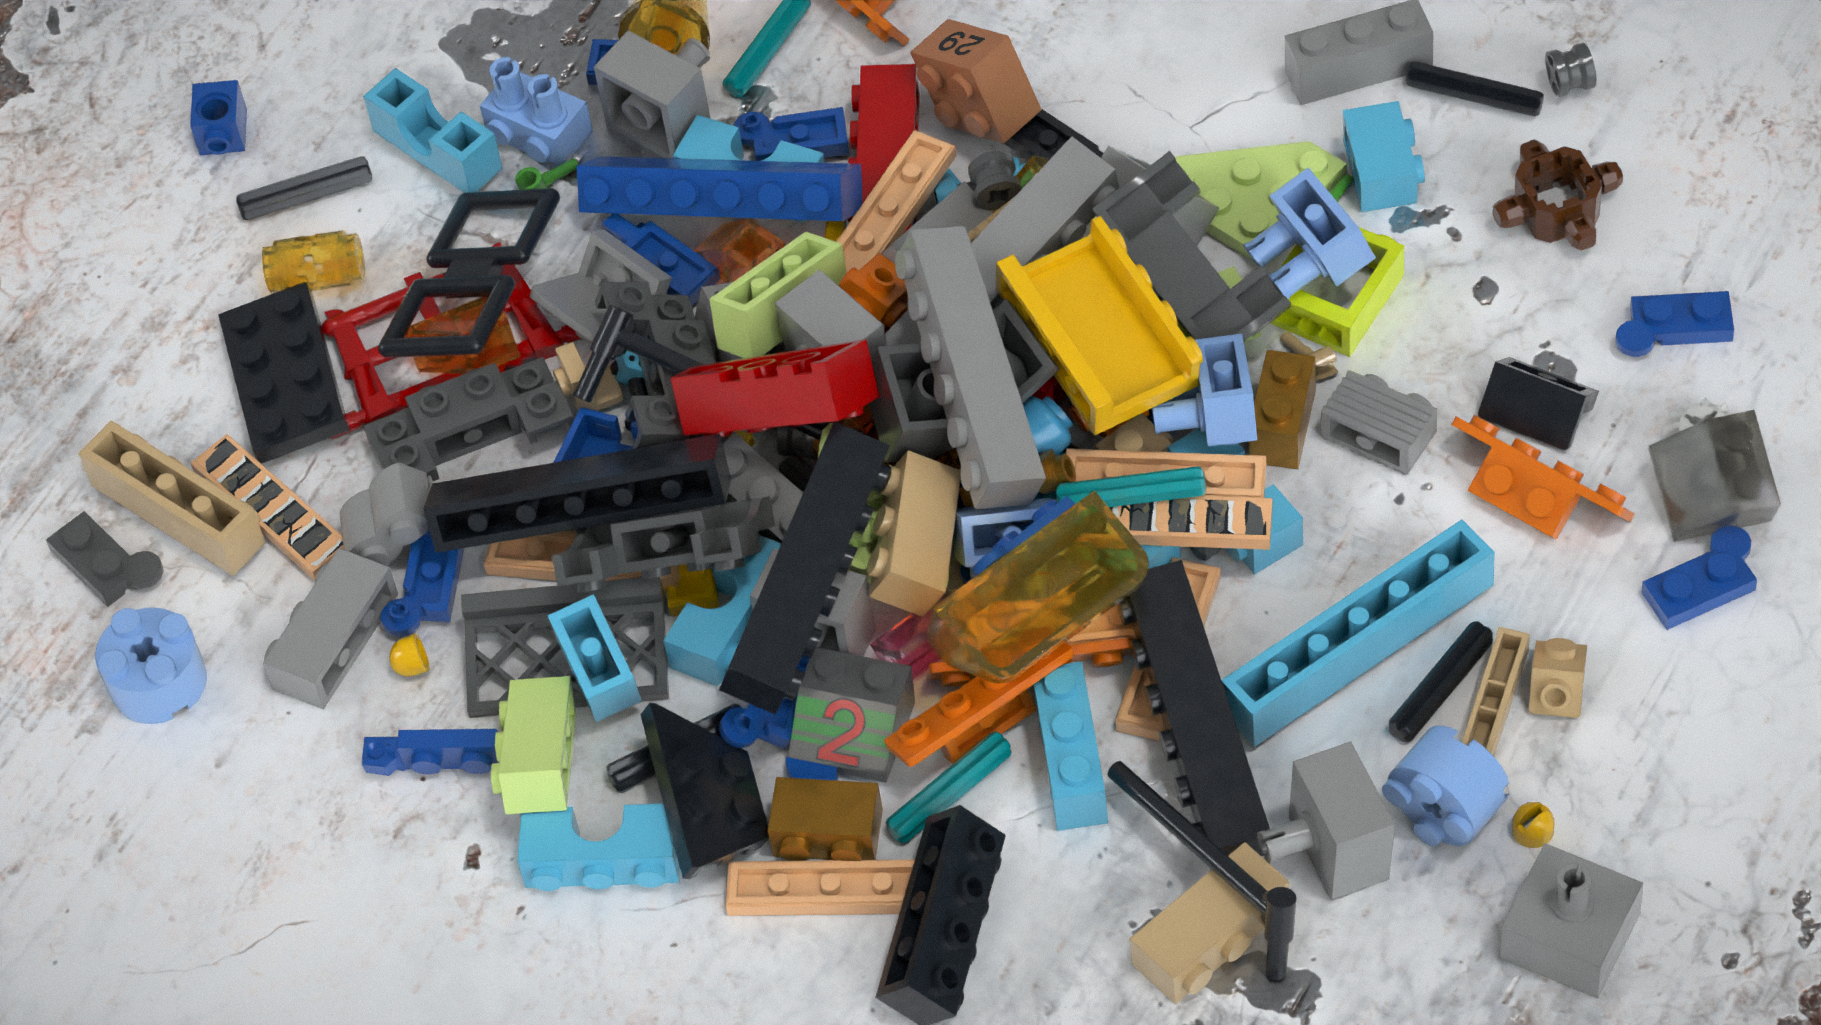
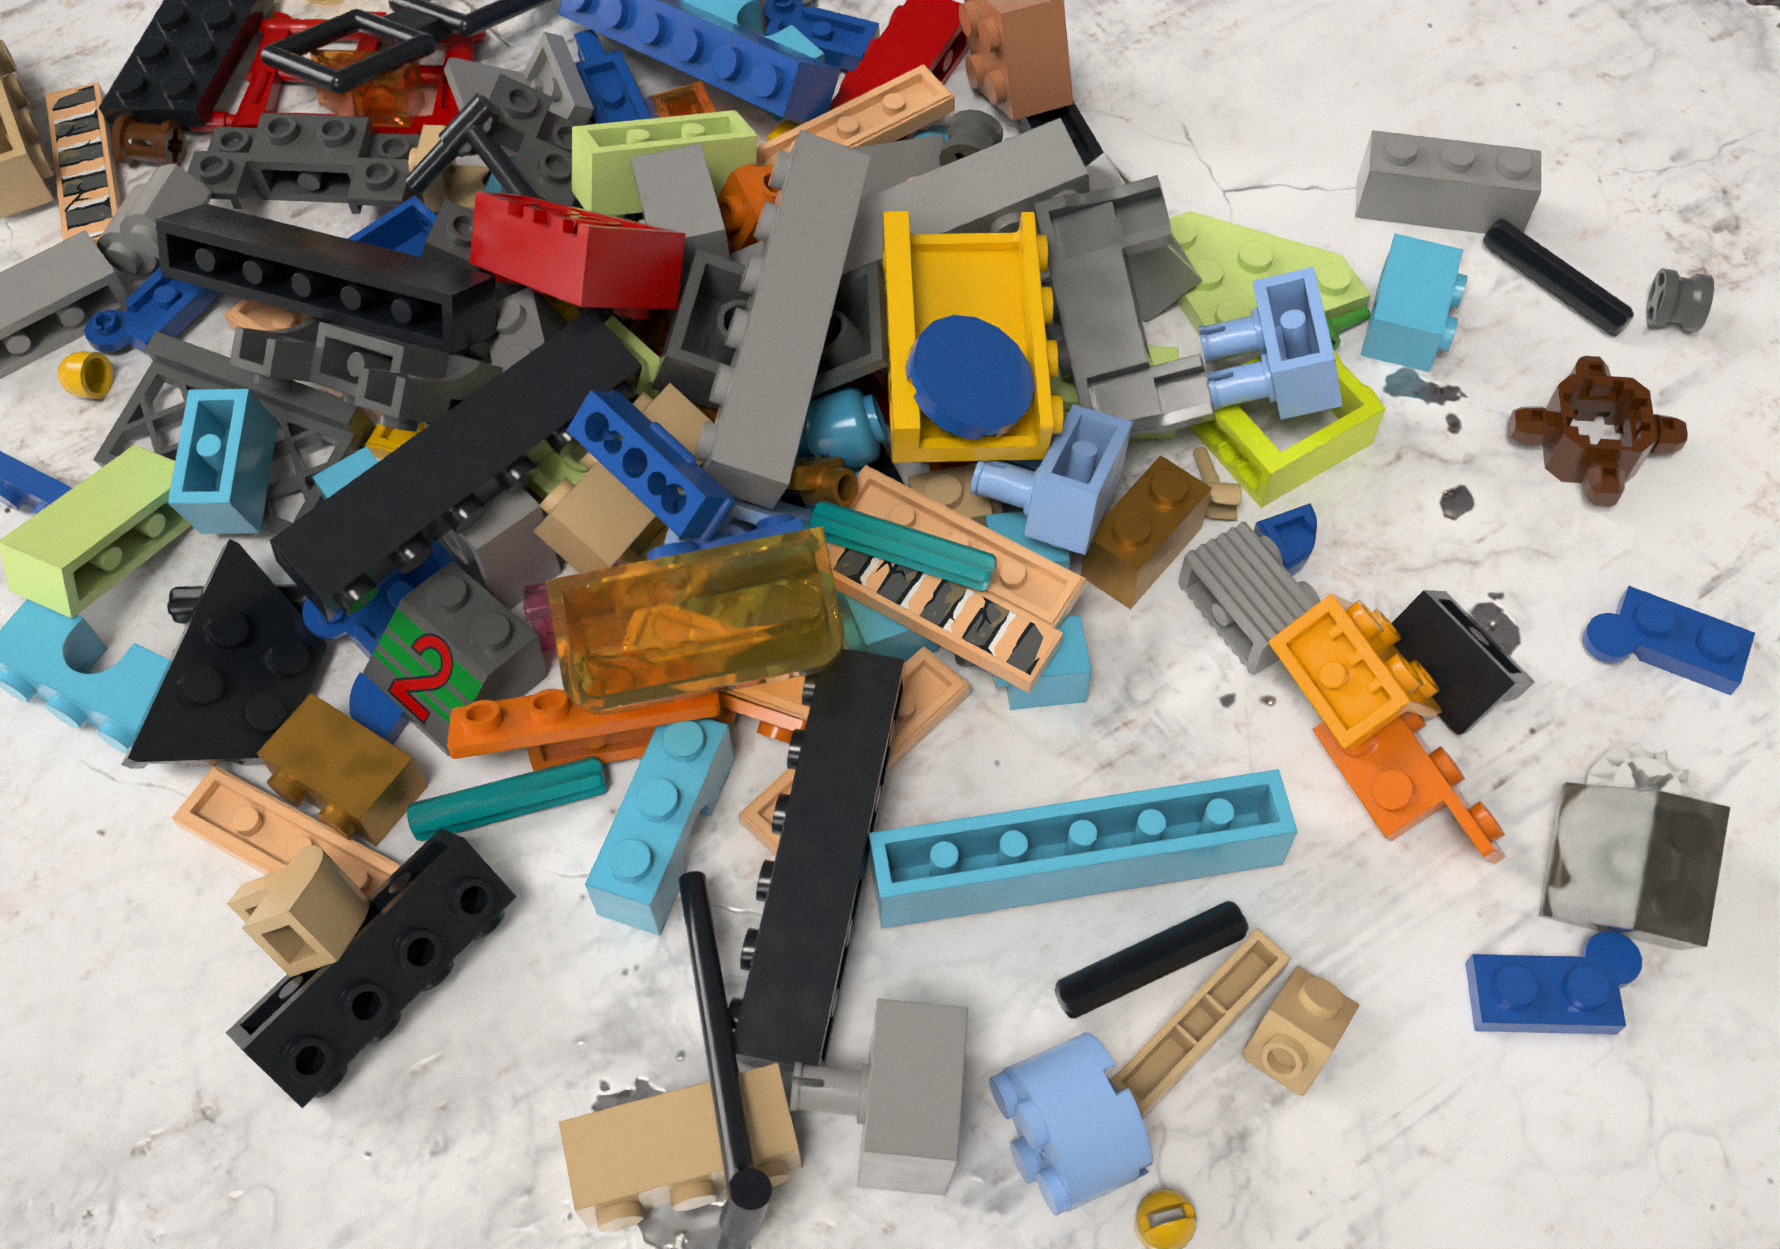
camera: 20 degrees right, 5 degrees up
none -> reddish brown bush [111,114,186,167]
none -> tan brick [227,845,369,977]
none -> blue piece [566,389,736,542]
none -> blue tile [905,315,1035,440]
none -> blue tile [1253,503,1317,576]
none -> light orange bracket [1268,593,1442,751]

